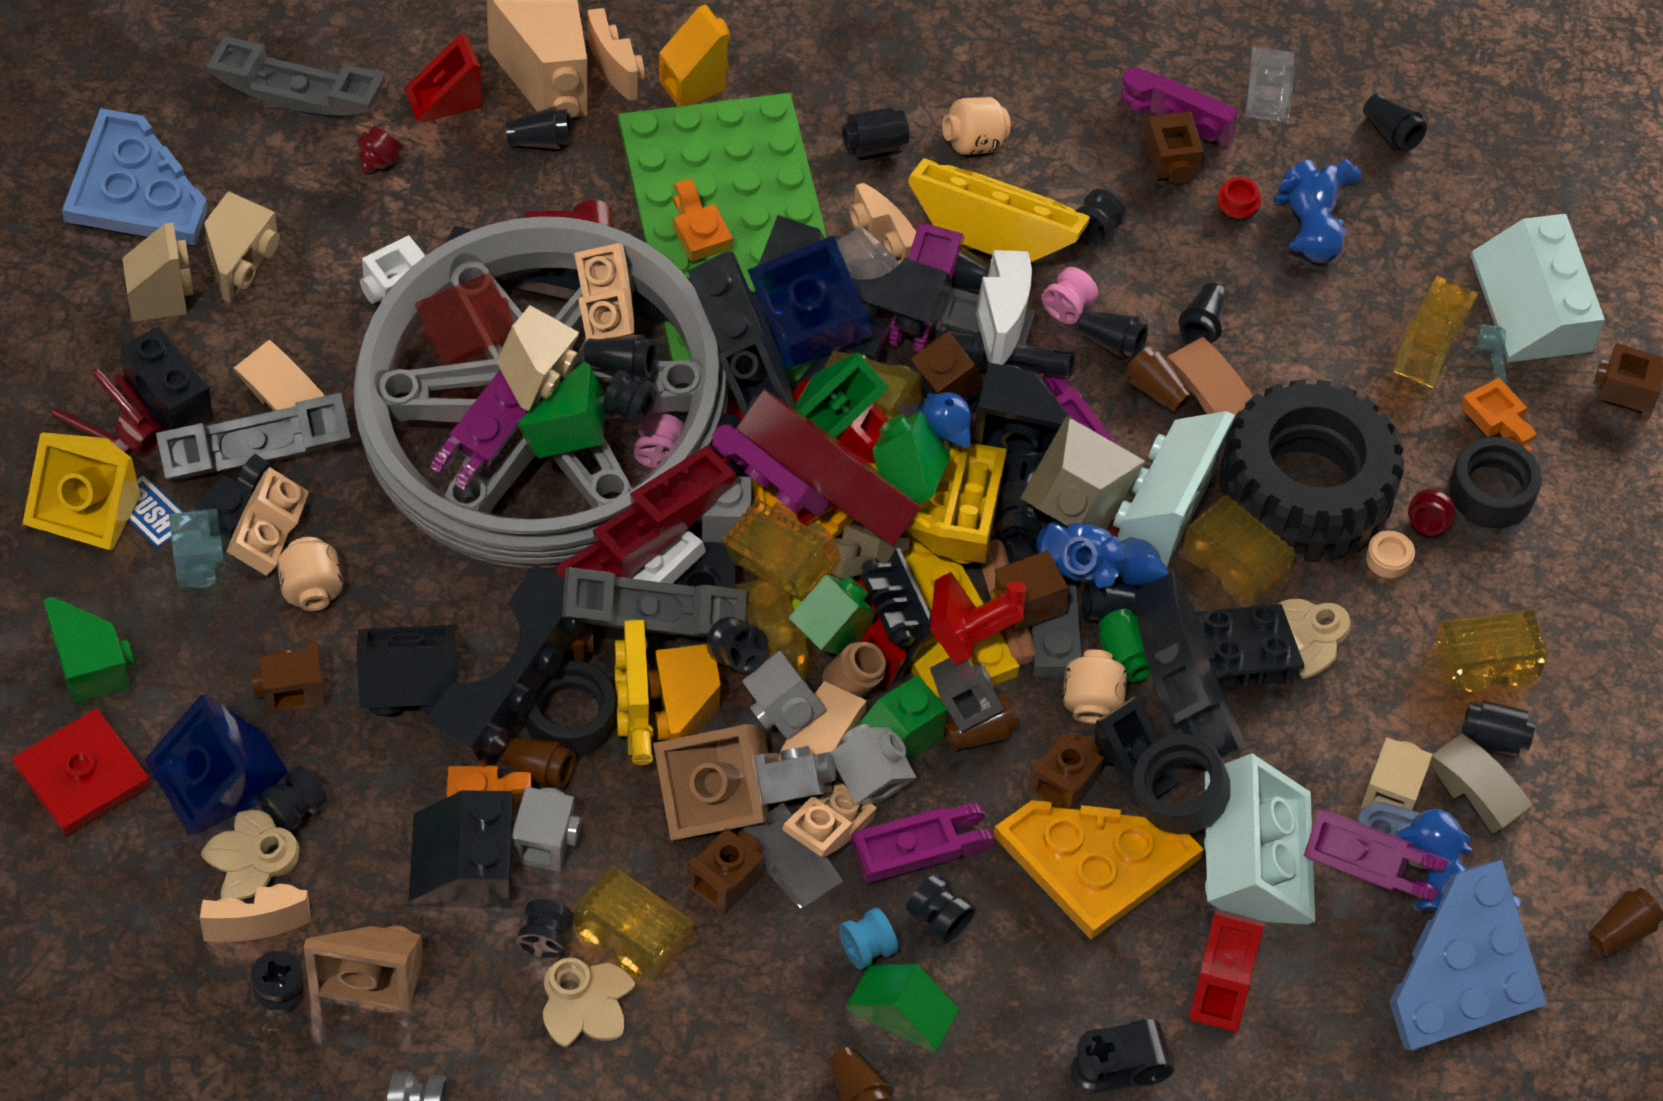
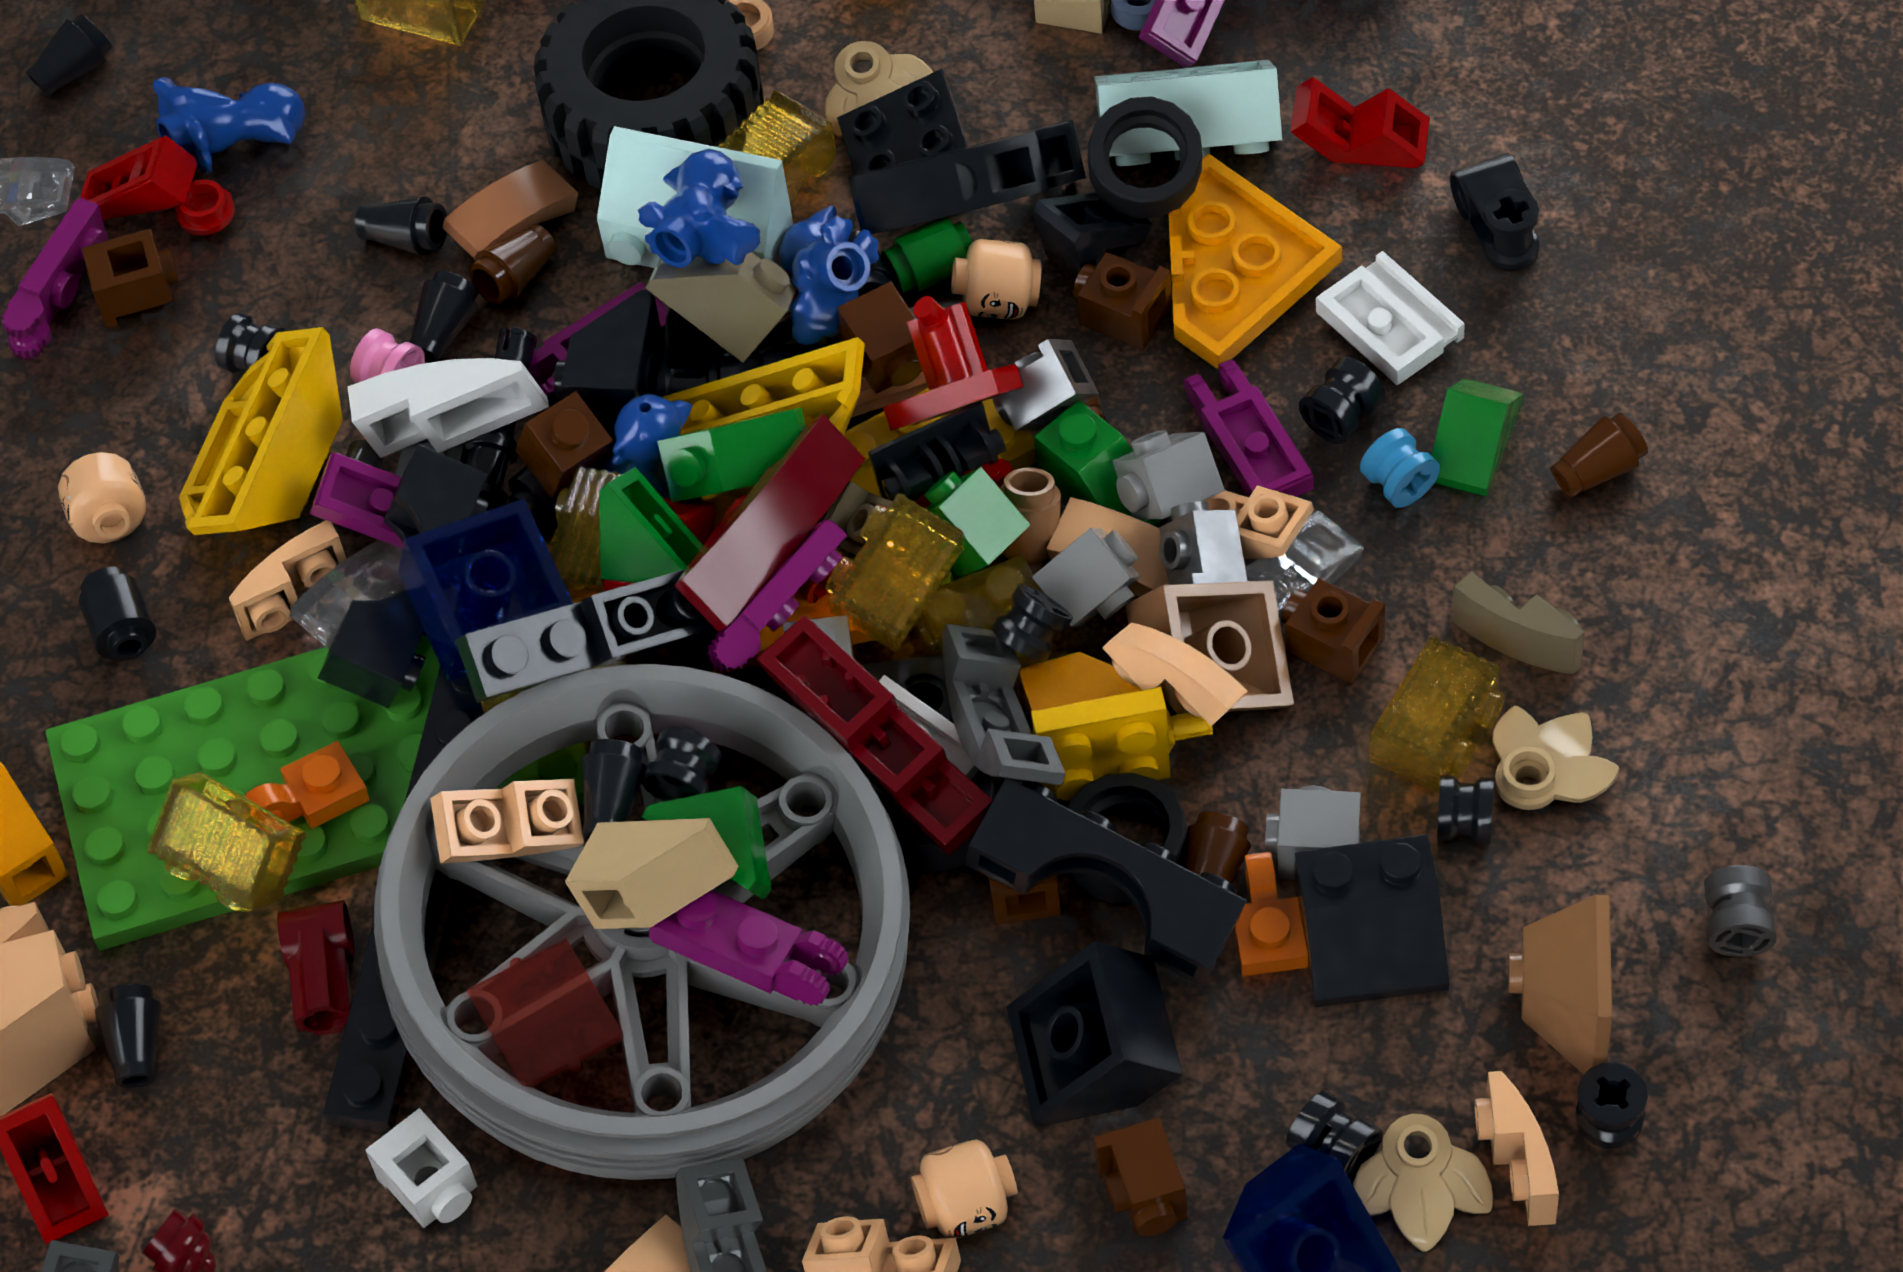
camera: 85 degrees left, 0 degrees up
none -> red slope [79,135,197,220]
none -> clear yellow brick [147,771,306,912]
none -> blue animal [637,149,760,268]
none -> light nougat slope [1102,622,1248,726]
none -> white plate [1316,251,1465,386]
none -> dark tan slope [1452,571,1585,675]

